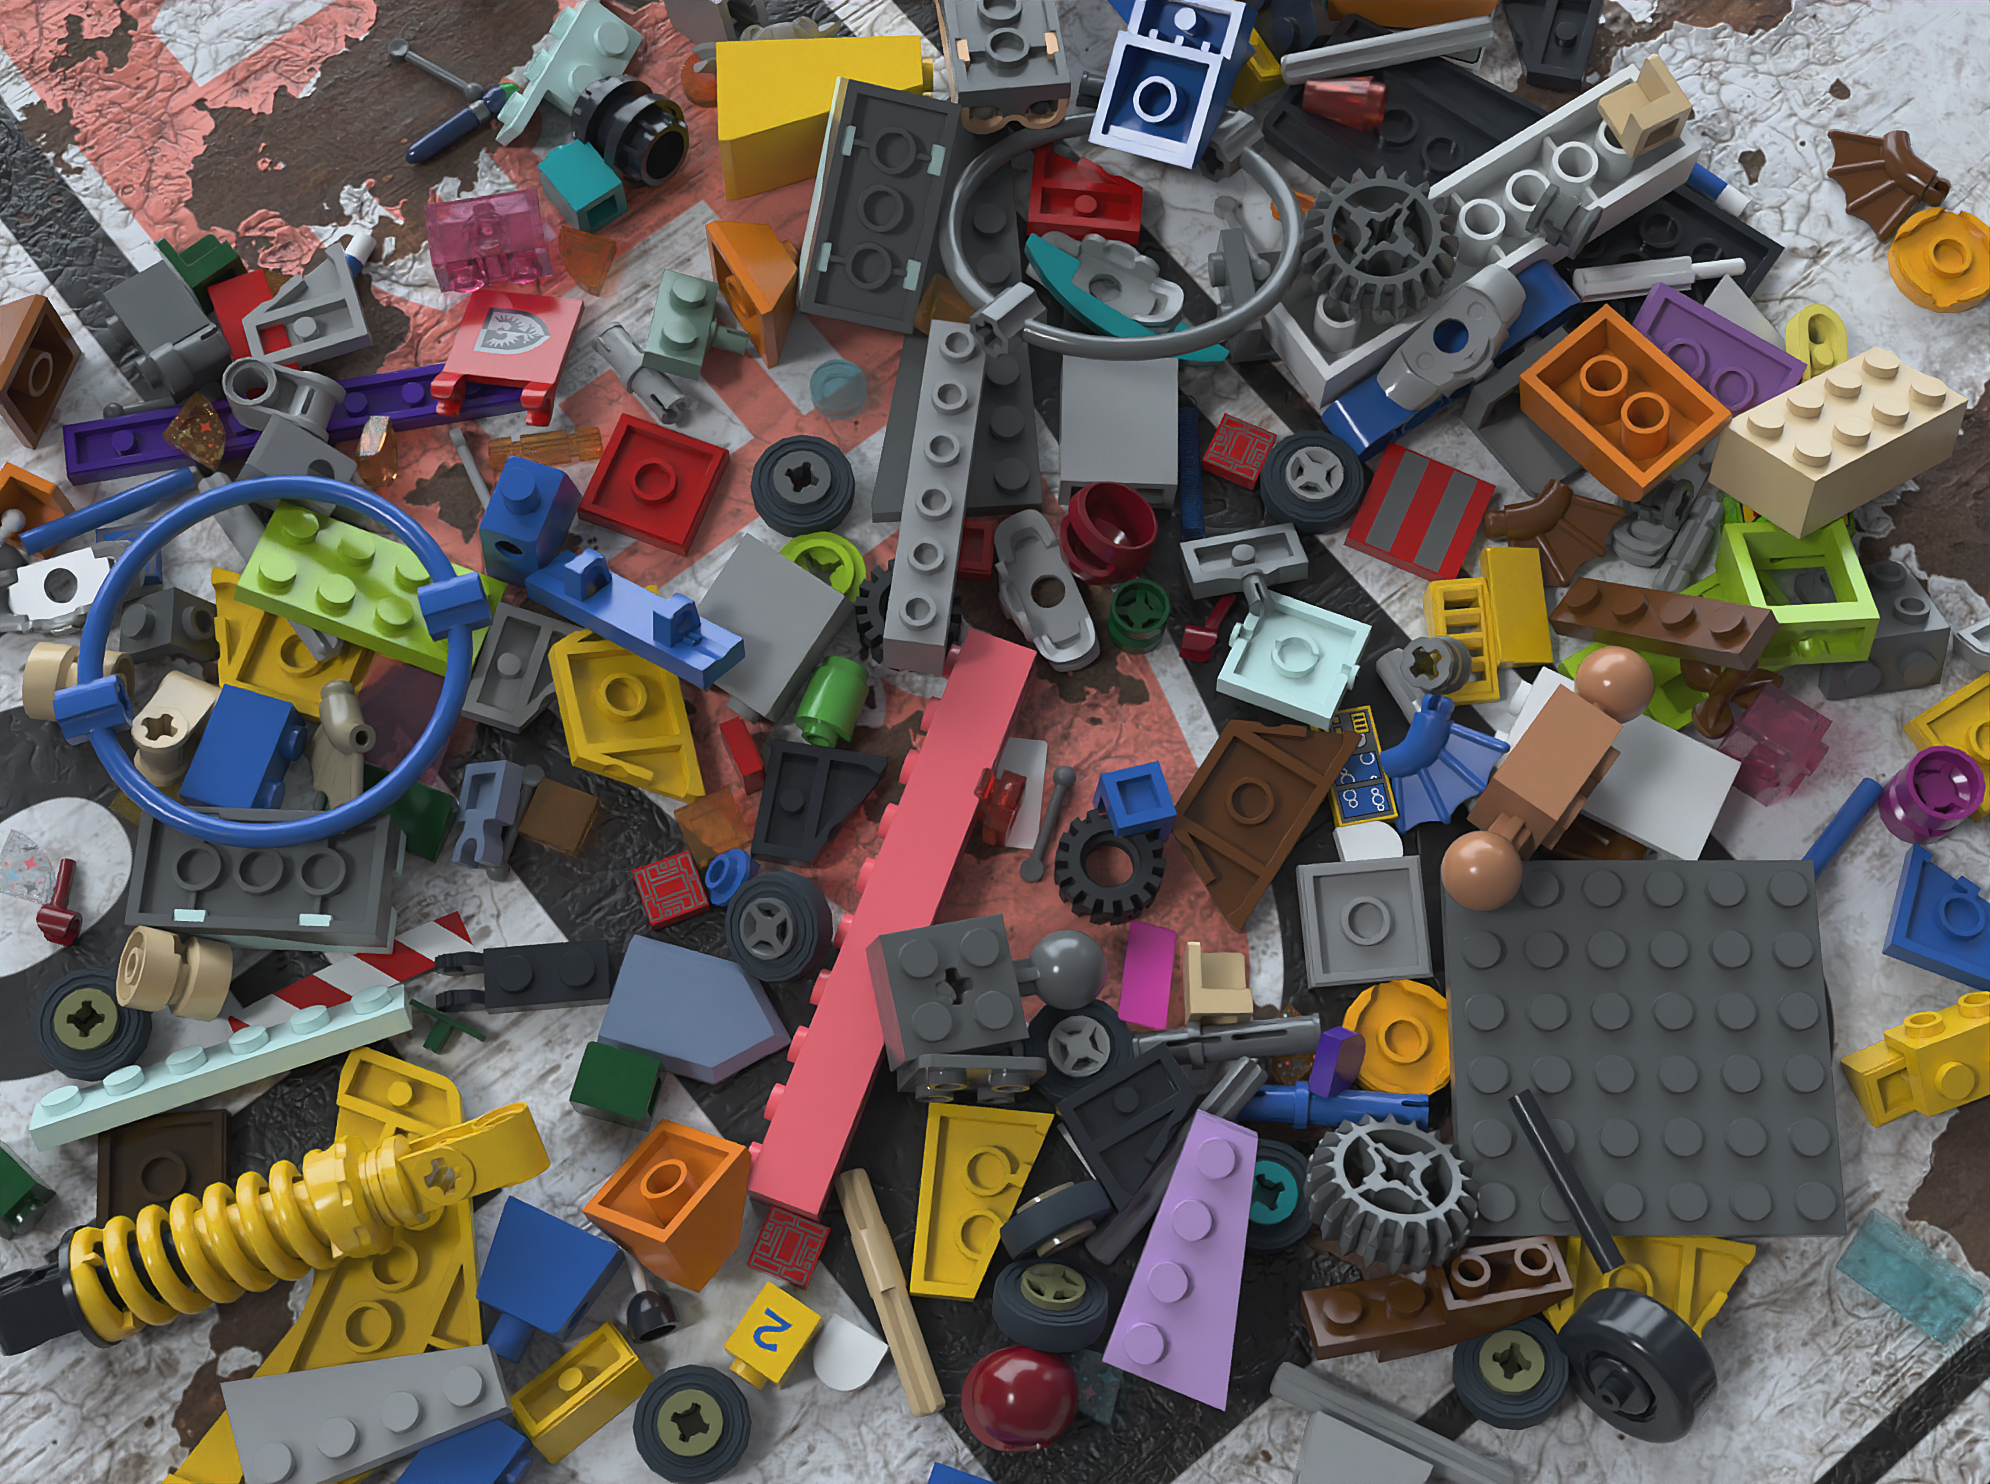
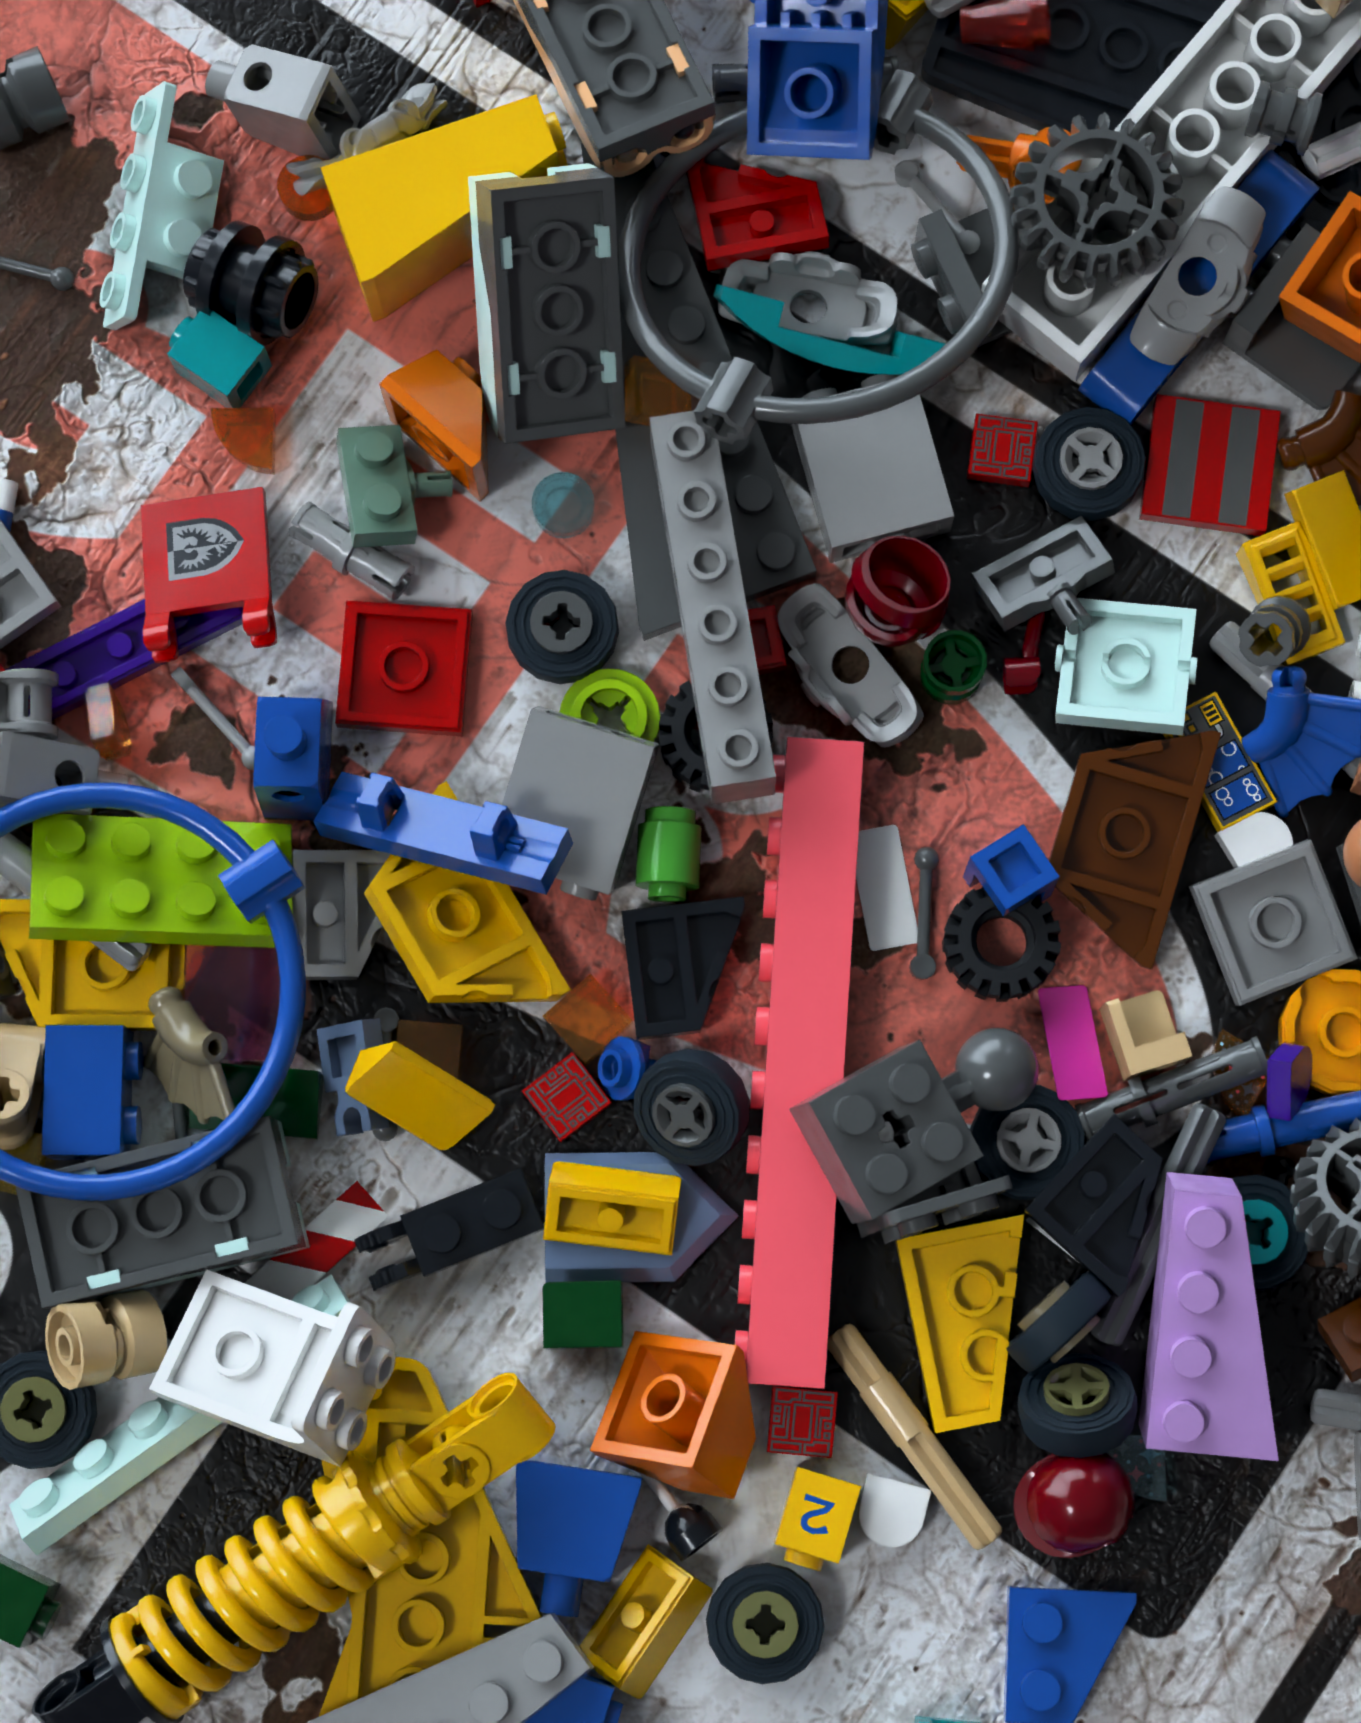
camera: 10 degrees left, 10 degrees up
dark brown tile [96,1109,232,1229] -> none
dark blue piece [405,83,519,164] -> none
dark green piece [409,998,486,1055] -> none
clear pink brick [423,188,553,293] -> none
clear orange axle [488,425,603,473] -> none
red tile [719,716,766,796] -> none
clear red plate [974,767,1027,849] -> none
blue piece [1178,395,1205,542] -> none
none -> white bracket [149,1269,397,1467]
none -> yellow slope [345,1041,495,1151]
none -> yellow slope [543,1161,681,1256]

